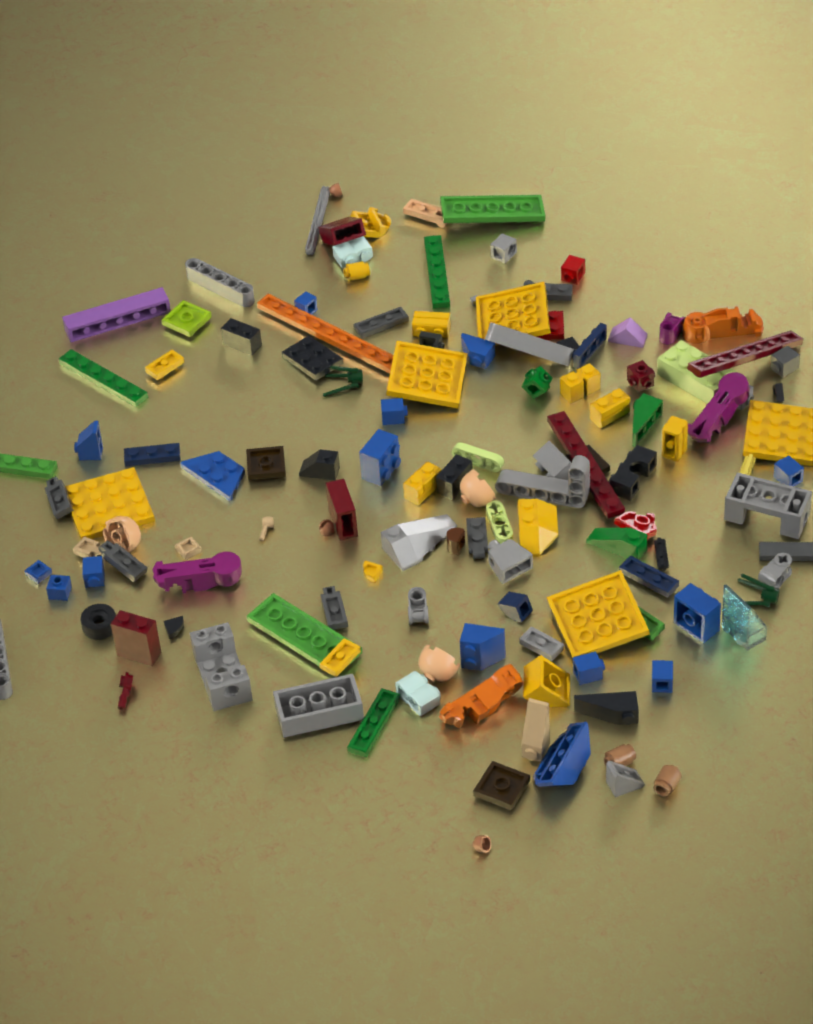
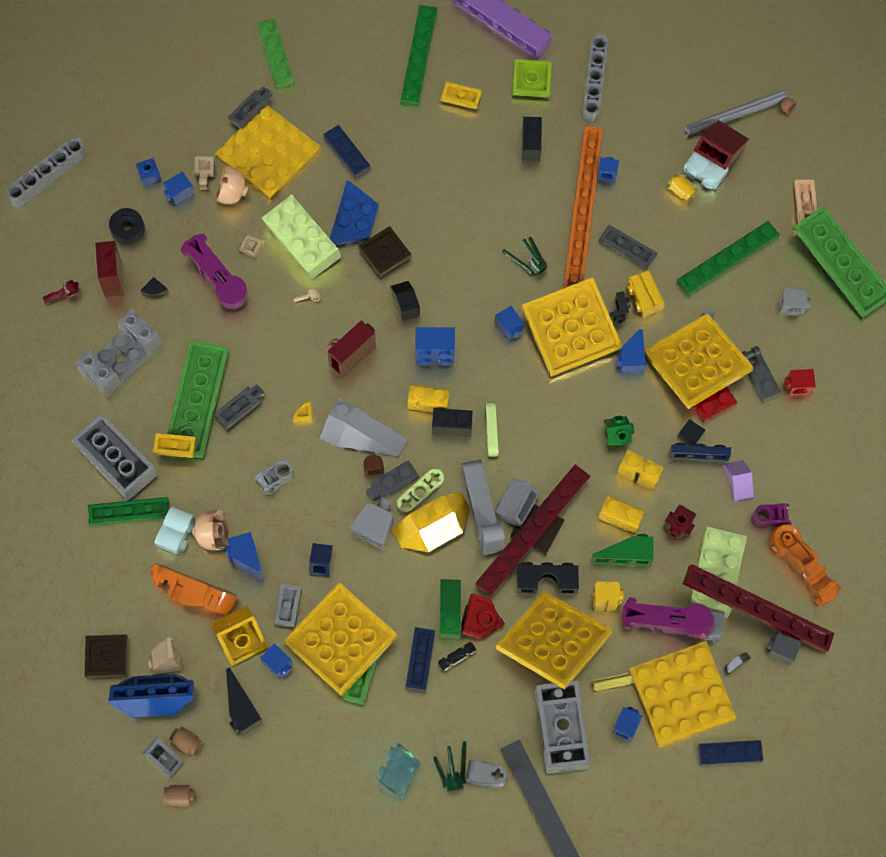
camera: 55 degrees right, 25 degrees up
blue tile [24,560,52,584] -> none
blue slope [74,421,103,460] -> none
dark grey hinge [98,540,148,582] -> none
black plate [282,335,344,380] -> none
yellow slope [350,207,391,238] -> none
light nougat cylinder [460,469,496,508] -> none
nougat hinge [472,835,492,853] -> none
light grey beam [485,322,574,366] -> none
blue brick [652,660,673,693] -> none
blue brick [673,583,721,644] -> none
none -> yellowish green brick [262,194,341,280]
none -> yellow plate [496,591,612,690]

